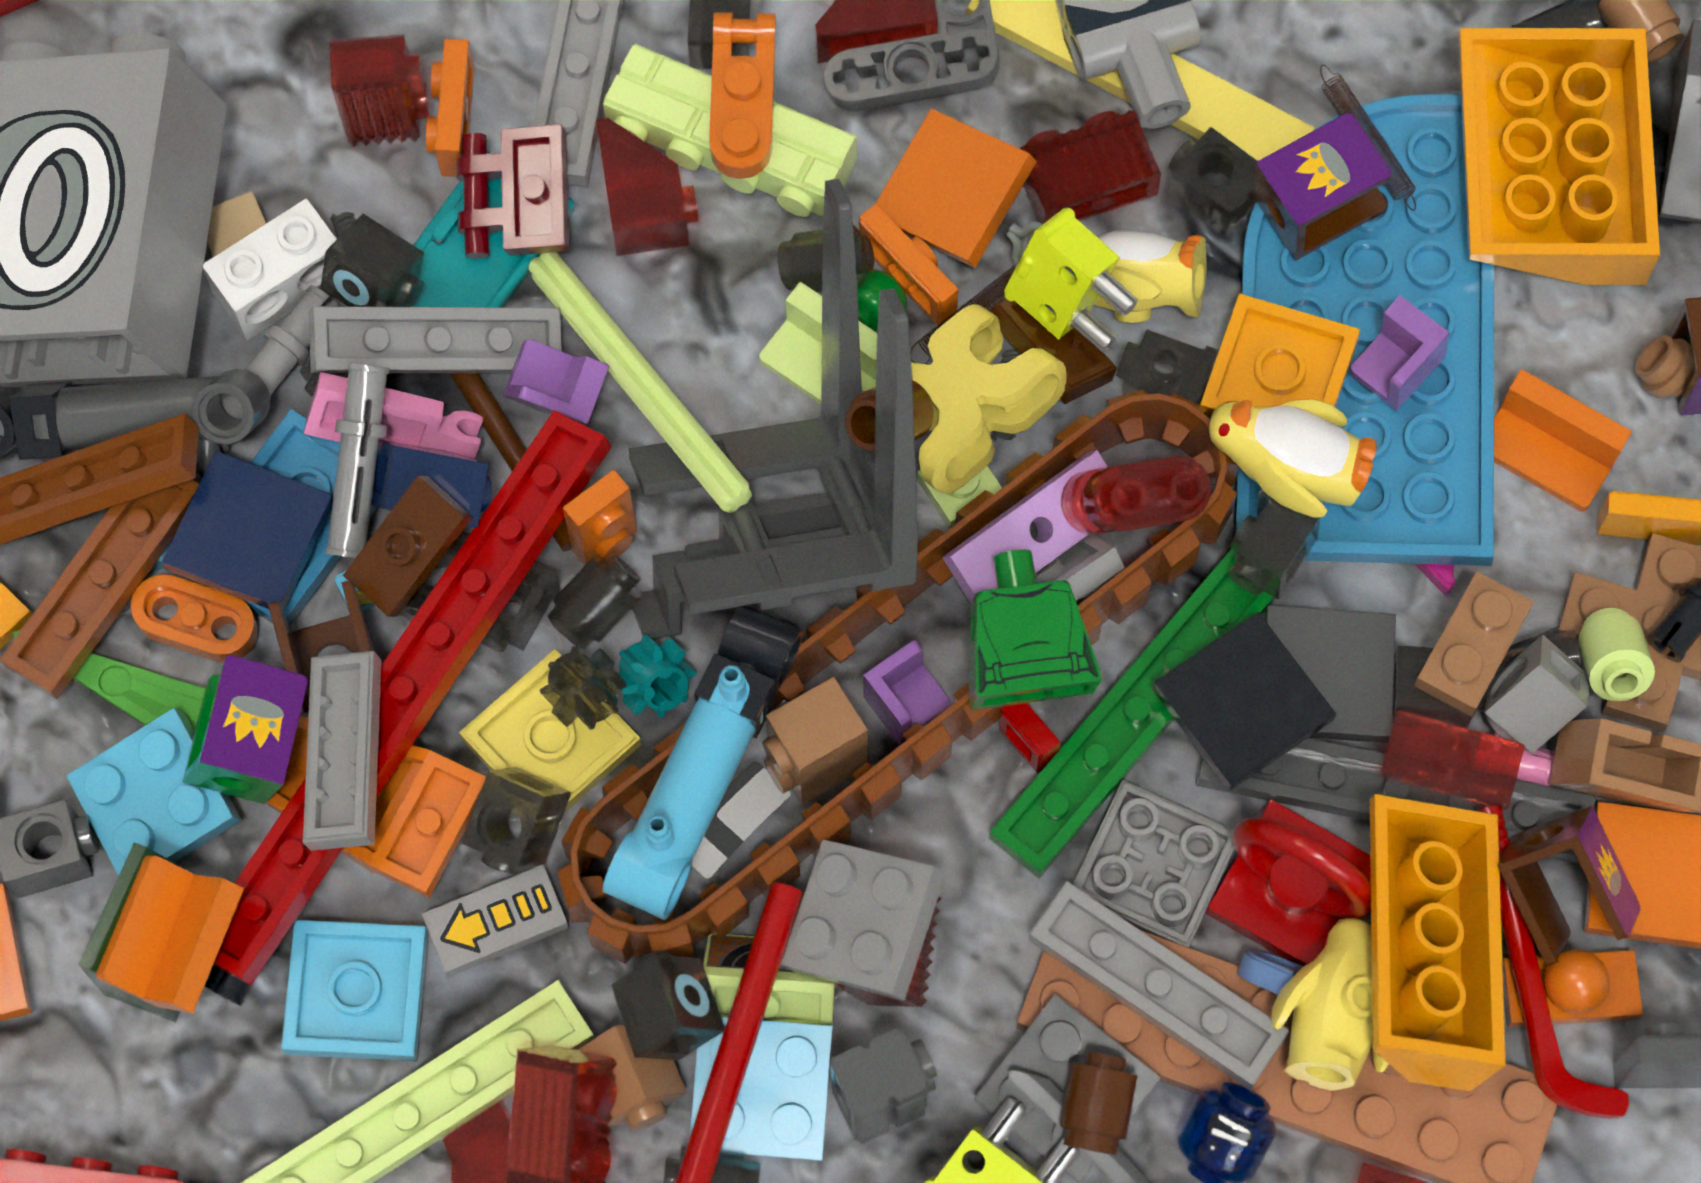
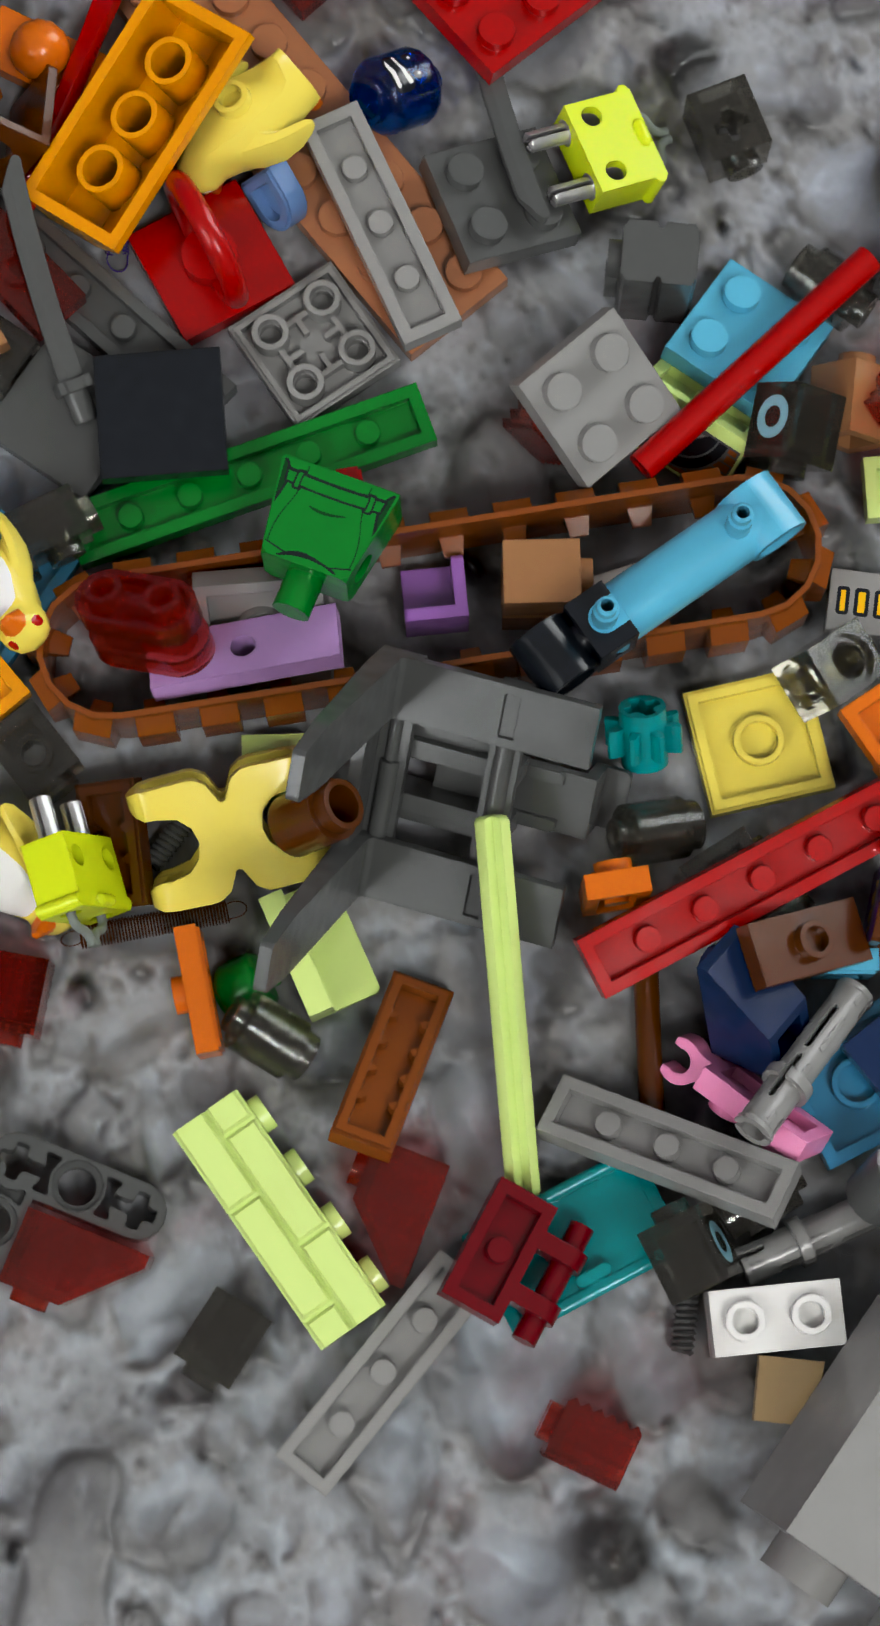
camera: 150 degrees left, 10 degrees up
orange plate [426,39,475,177] -> none
medium lavender panel [503,340,609,424] -> none
clear smoke gear [540,646,627,730] -> none
orange plate [709,12,776,179] -> none
orange tile [876,109,1037,268] -> none
reddish brown brick [1059,1052,1138,1155] -> none
none -> dark grey sword [1,155,97,426]
none -> dark orange plate [328,970,454,1163]

